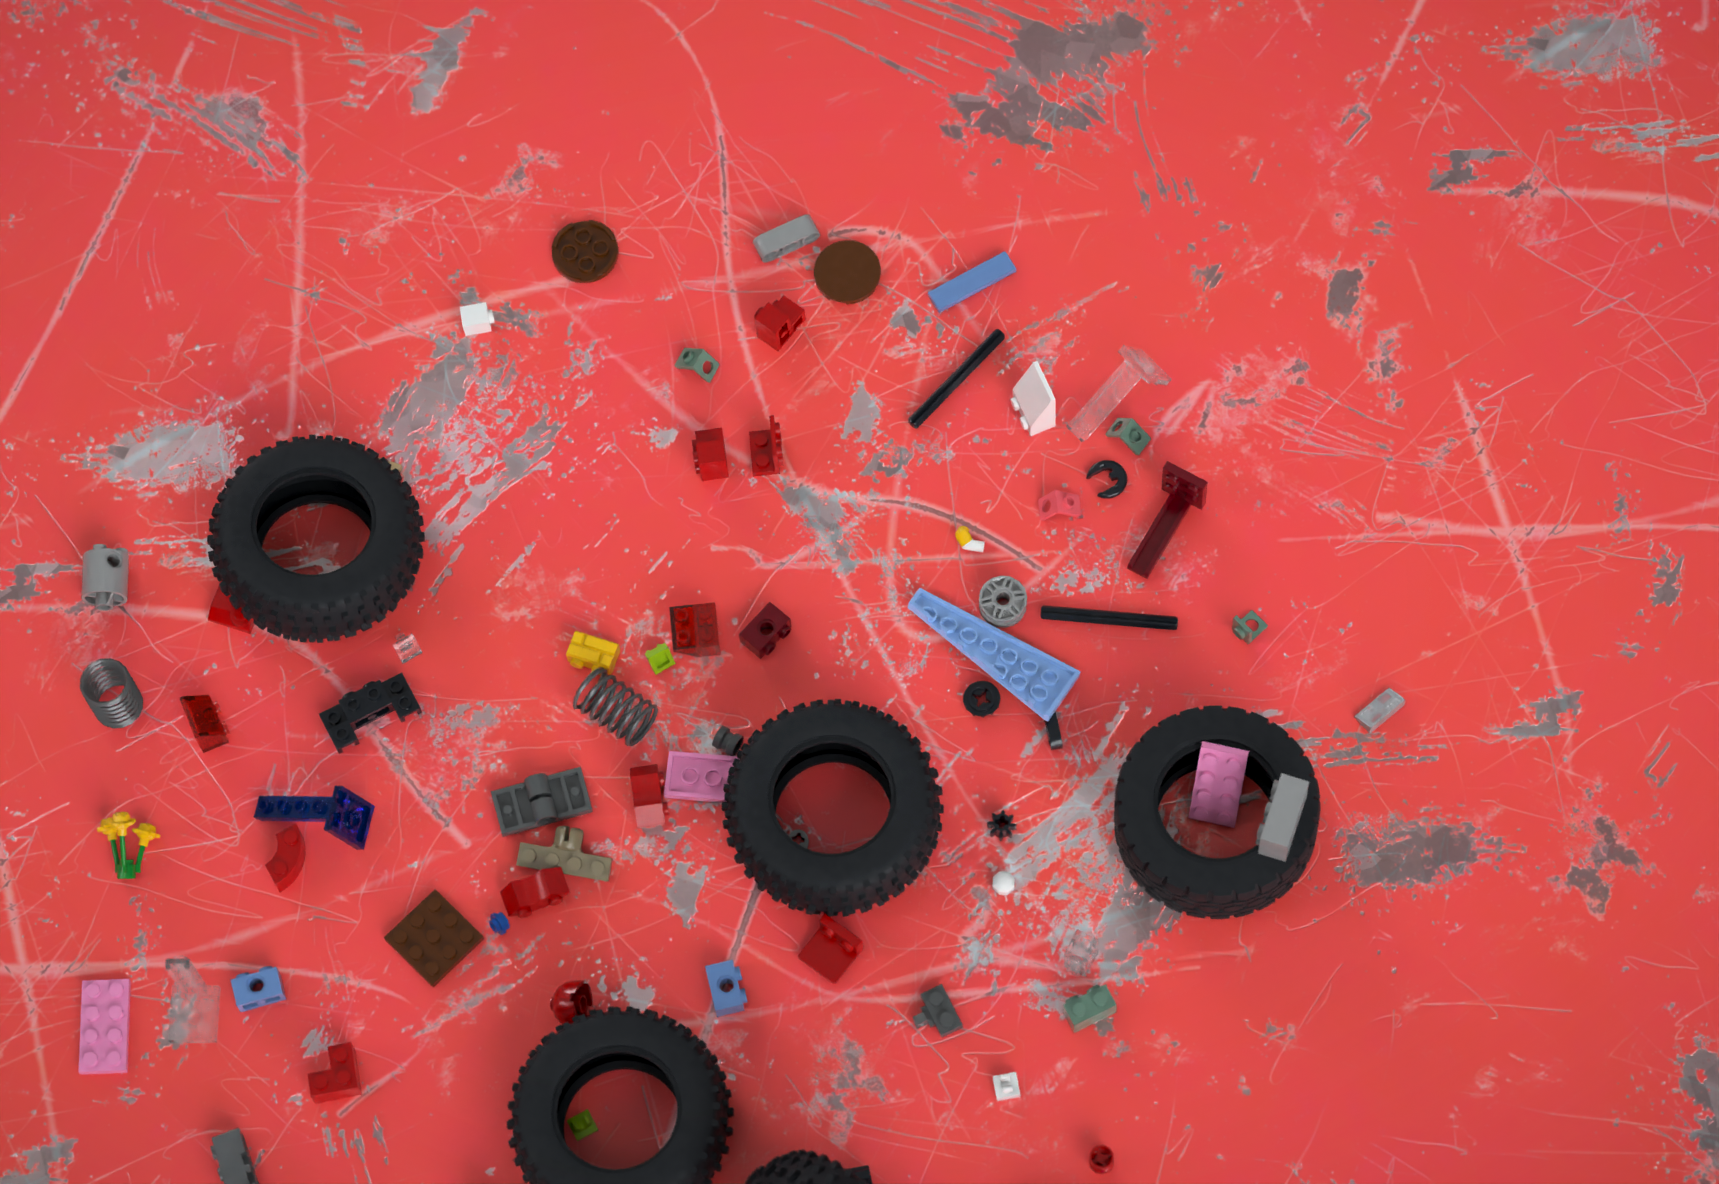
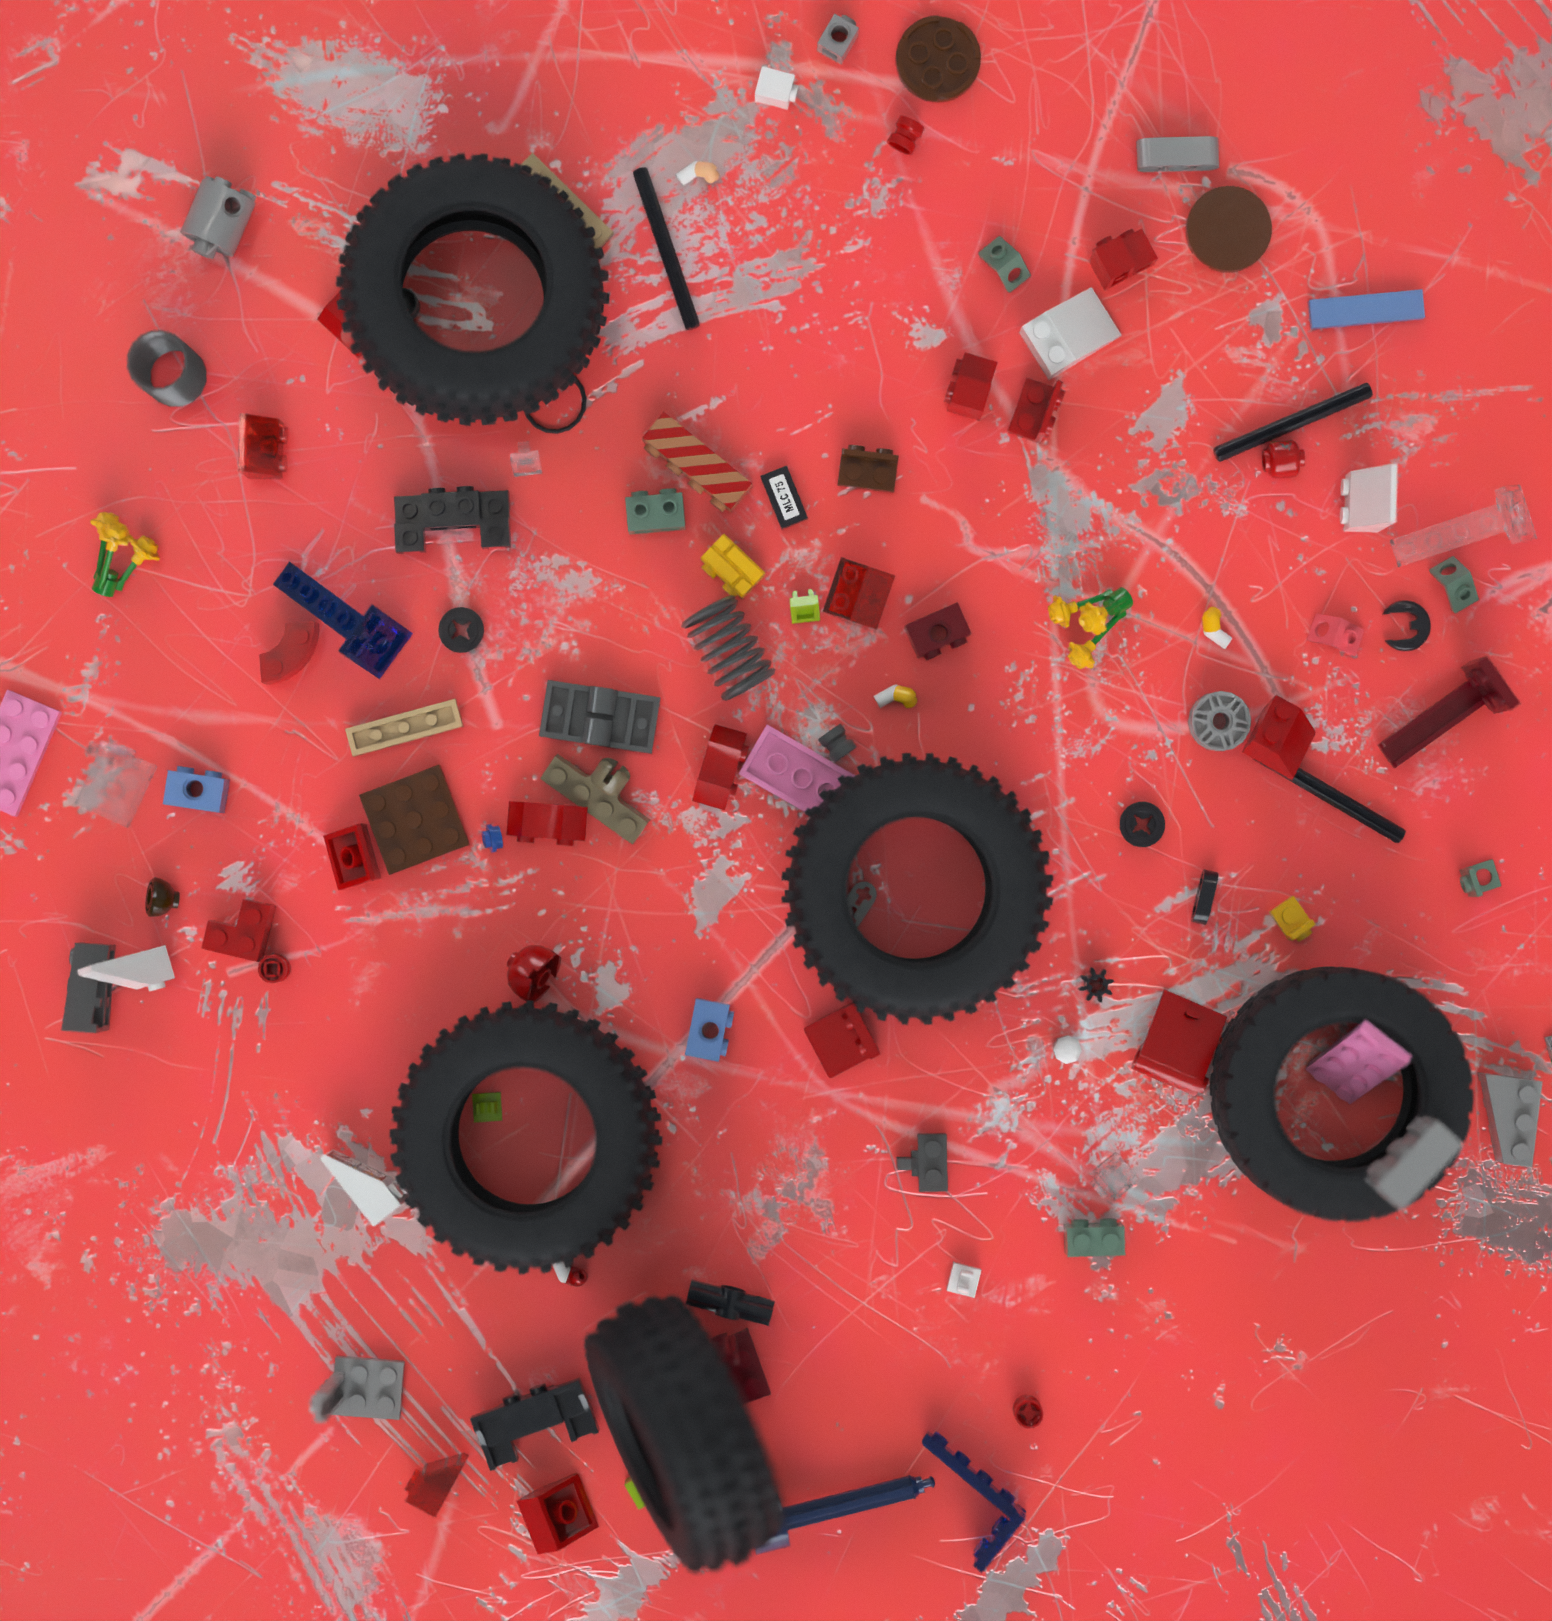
camera: 20 degrees right, 20 degrees up
light blue wing [908,588,1081,722] -> none
none -> white slope [77,945,175,992]
none -> dark brown brick [145,877,180,917]
none -> red wheel [258,954,291,983]
none -> red slope [323,823,381,890]
none -> tan plate [345,699,464,757]
none -> black gear [438,607,484,653]
none -> black piece [525,380,587,434]
none -> sand green brick [625,488,686,535]
none -> black axle [633,167,700,330]
none -> brick [642,411,753,513]
none -> arm [675,161,719,186]
none -> tile [760,466,808,530]
none -> light grey brick [817,13,859,65]
none -> reddish brown bracket [837,445,899,493]
none -> arm [873,684,918,708]
none -> red wheel [887,116,925,155]
none -> white slope [1019,287,1121,380]
none -> yellow plant [1048,587,1133,669]
none -> red door [1131,990,1227,1096]
none -> red slope [1242,695,1316,780]
none -> red head [1262,440,1305,479]
none -> yellow bracket [1269,896,1316,942]
none -> light grey wedge [1477,1072,1542,1167]

